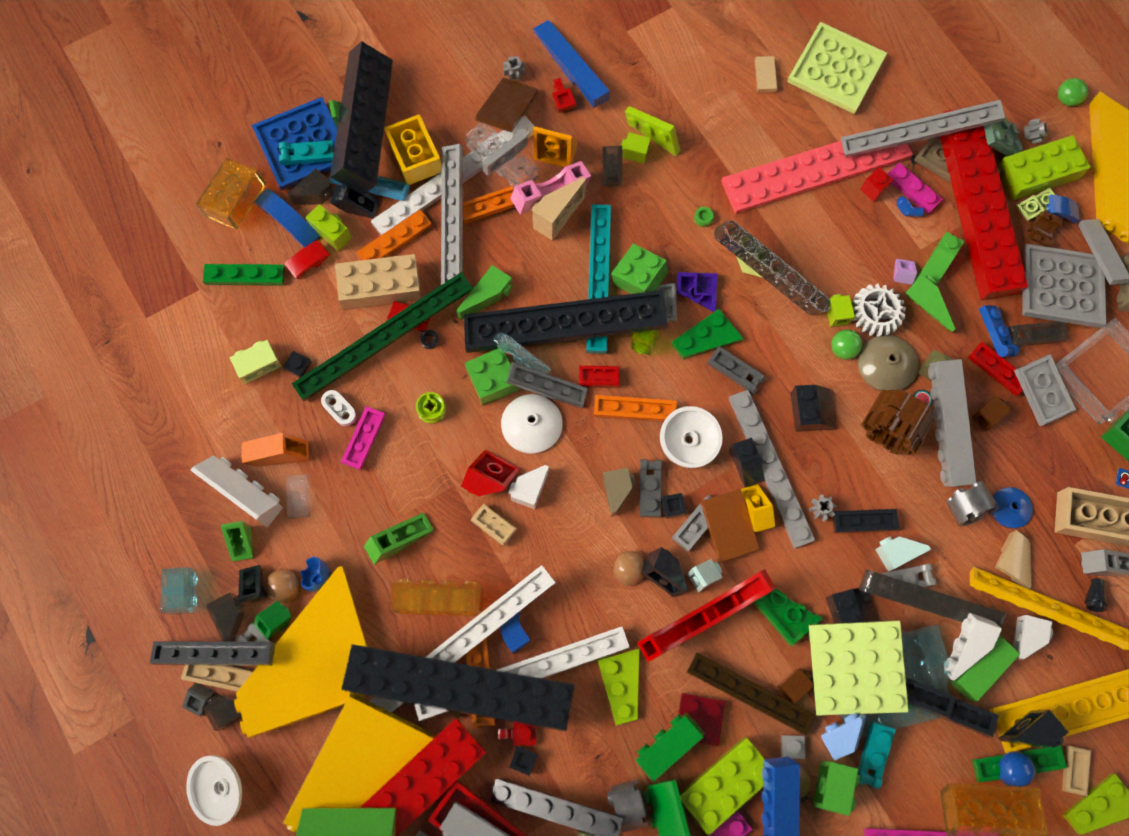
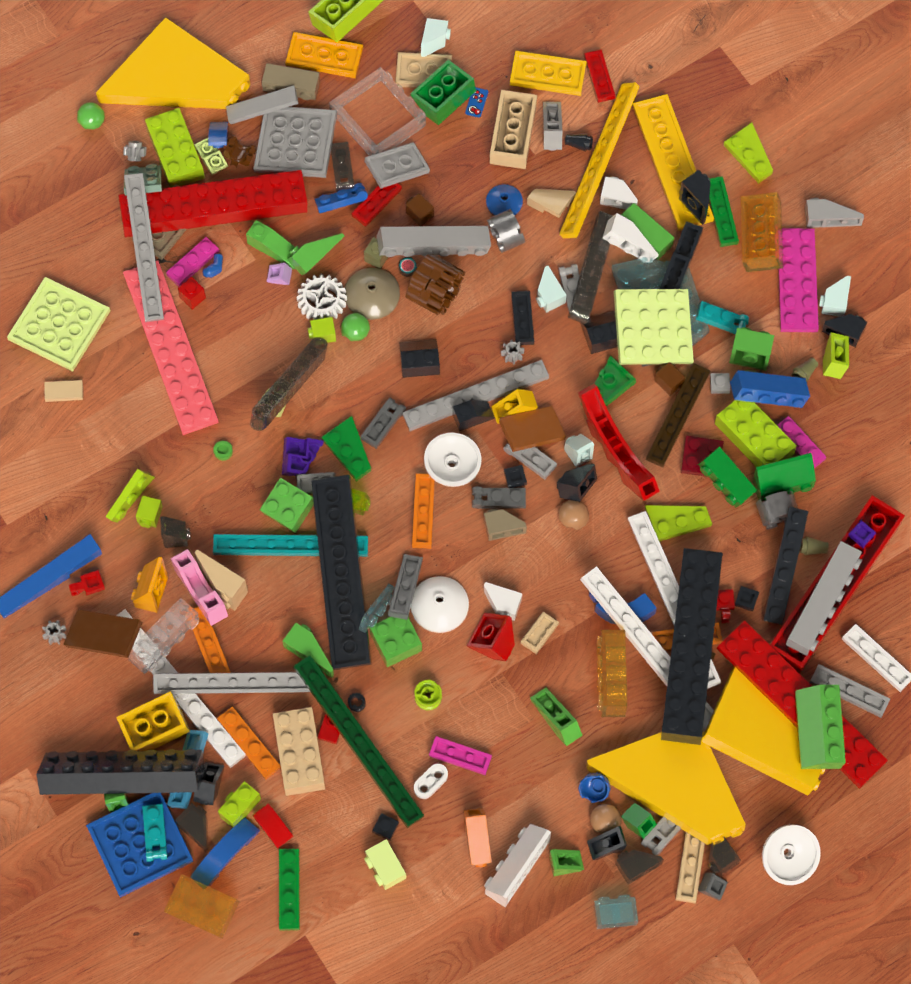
camera: 90 degrees left, 5 degrees down
black plate [150,641,275,666] -> none
clear plate [286,474,310,518] -> none
light grey plate [482,128,528,176] -> none
red plate [579,365,620,388] -> none
light blue slope [821,712,866,761] -> none
blue hair [998,751,1035,789] -> none
tan tile [1062,746,1091,796] -> none

